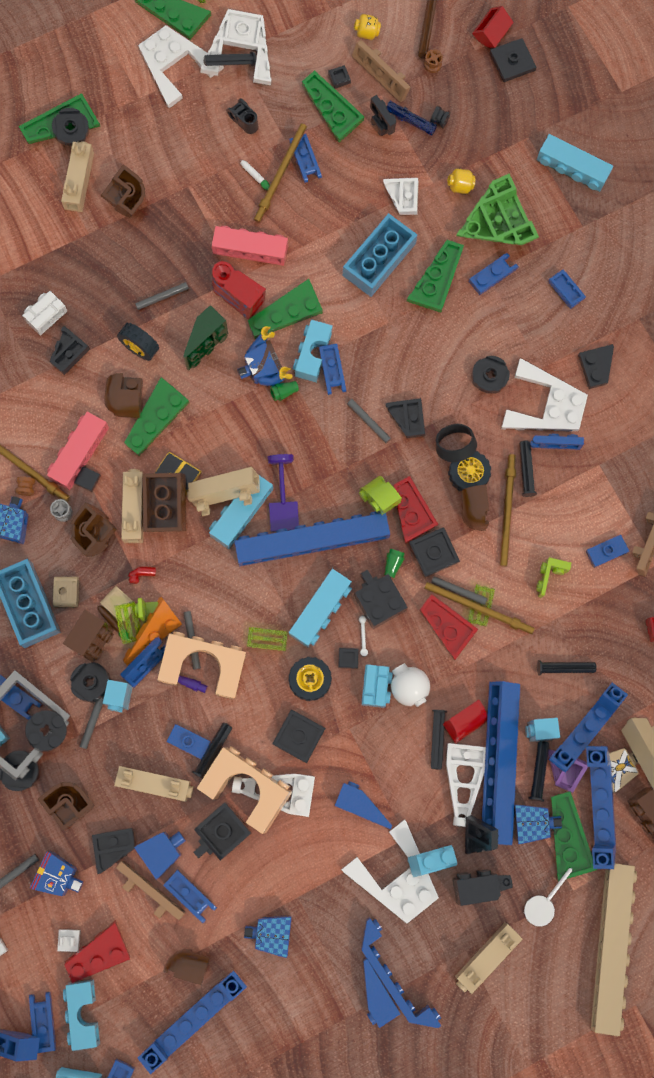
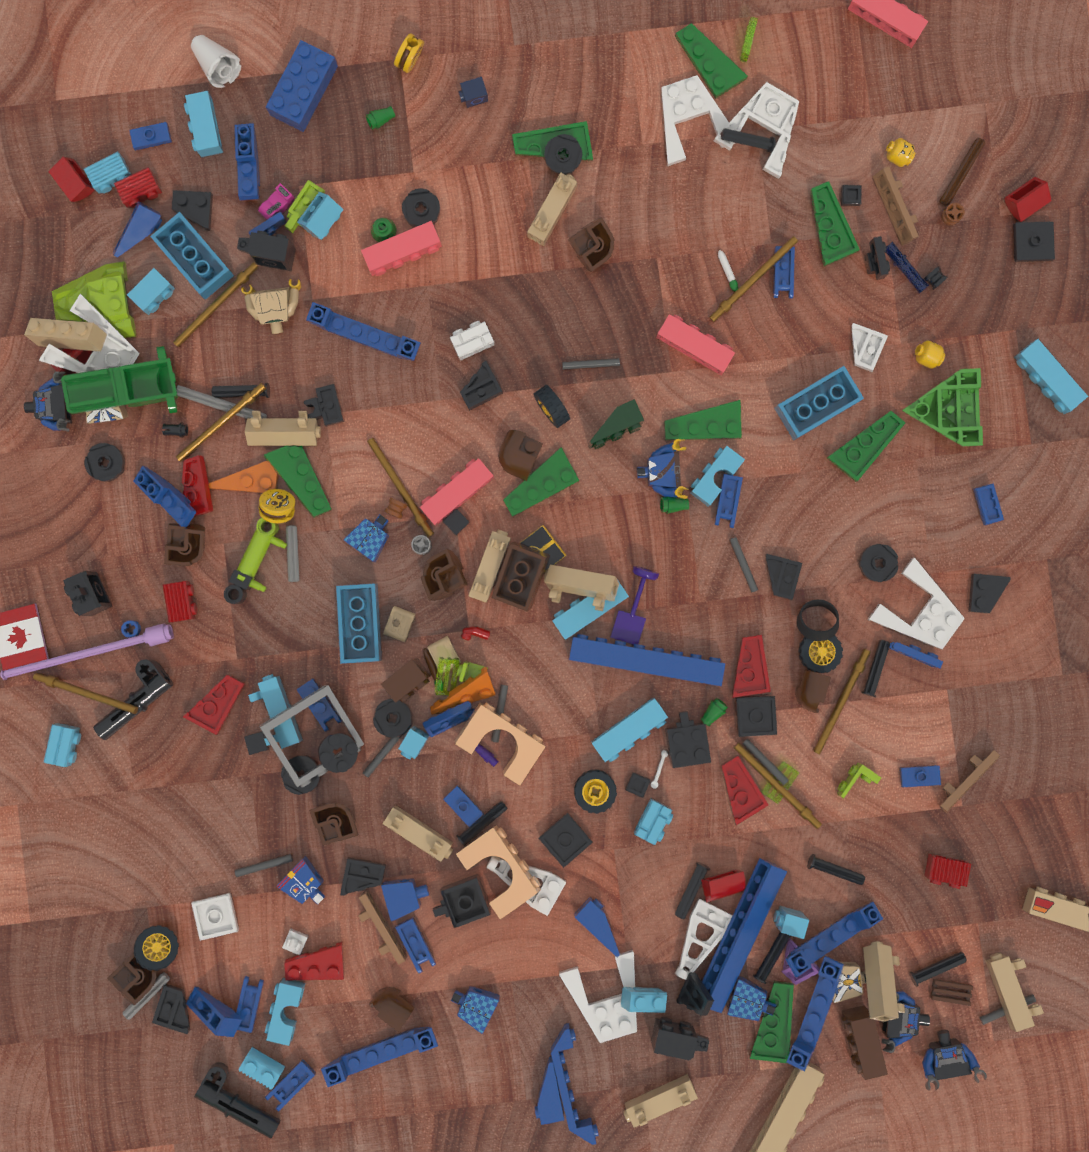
camera: 20 degrees right, 10 degrees up
red piece [212,261,266,320] -> none
black piece [226,98,259,134] -> none
clear neon green tile [247,627,288,651] -> none
lime brick [359,476,402,515] -> none
white brick [391,663,430,707] -> none
blue hinge [469,253,519,295] -> none
white piece [524,868,572,926] -> none

